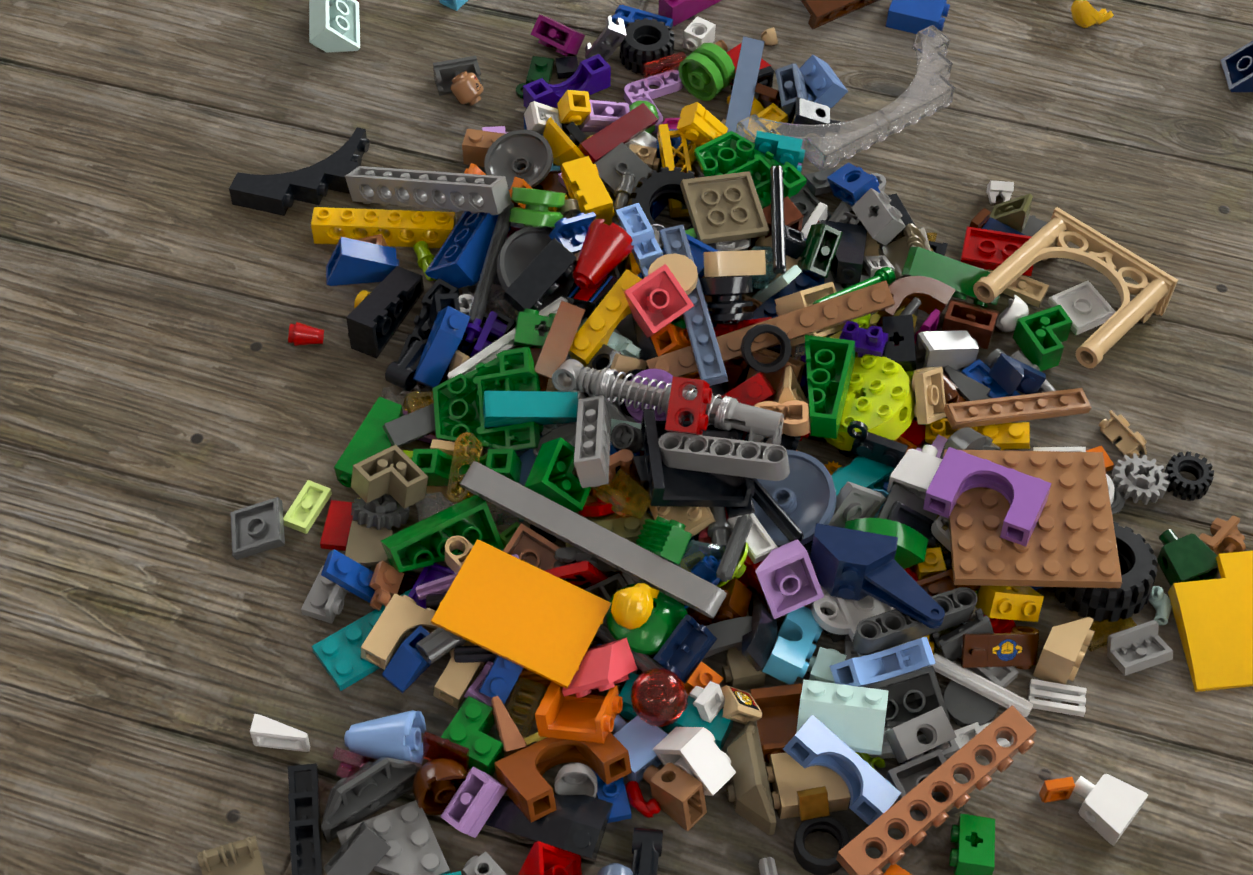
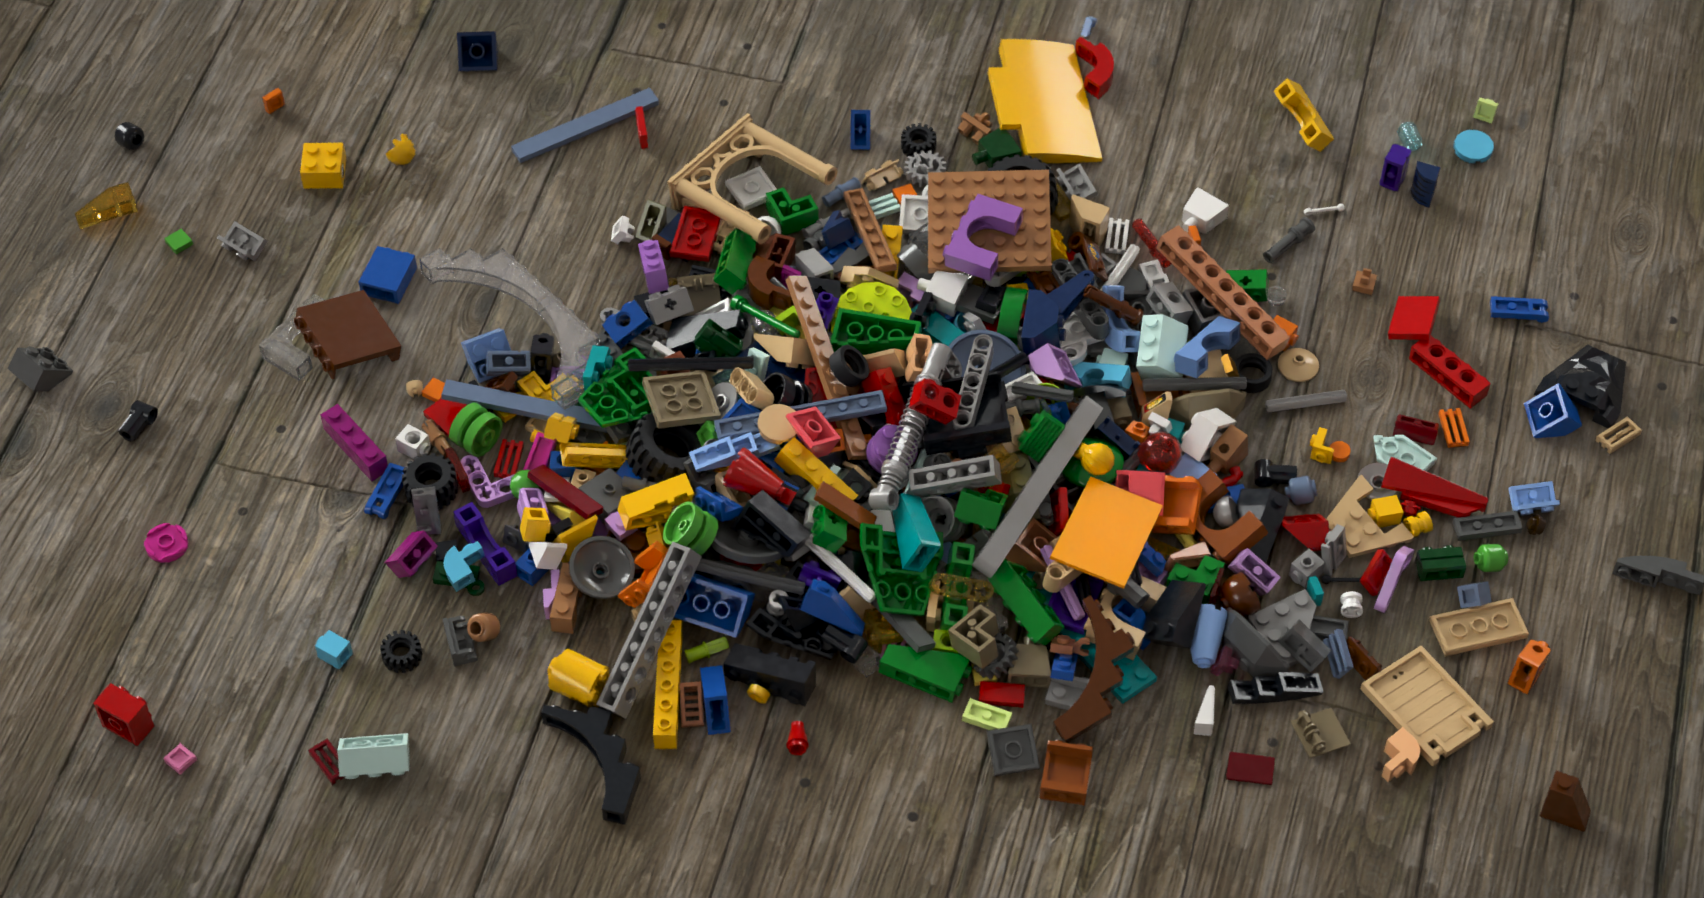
camera: 90 degrees left, 0 degrees up
none -> black tyre [380,630,422,673]
none -> orange tile [422,378,445,402]
none -> medium azure brick [444,541,485,592]
none -> red tile [494,439,524,478]
none -> sand blue tile [511,88,659,163]
none -> yellow cylinder [547,649,610,707]
none -> red tile [635,106,648,149]
none -> medium lavender arch [638,240,669,294]
none -> sand blue pin [822,177,861,208]
none -> blue slope [851,110,870,149]
none -> light aqua tile [869,193,901,219]
none -> dark orange panel [1039,740,1093,805]
none -> reddish brown arch [1053,595,1135,743]
none -> reddish brown pin [1083,284,1143,326]
none -> clear red pin [1132,218,1172,268]
none -> dark grey axle [1142,377,1247,391]
none -> black slope [1143,580,1206,649]
none -> dark red slope [1226,752,1275,785]

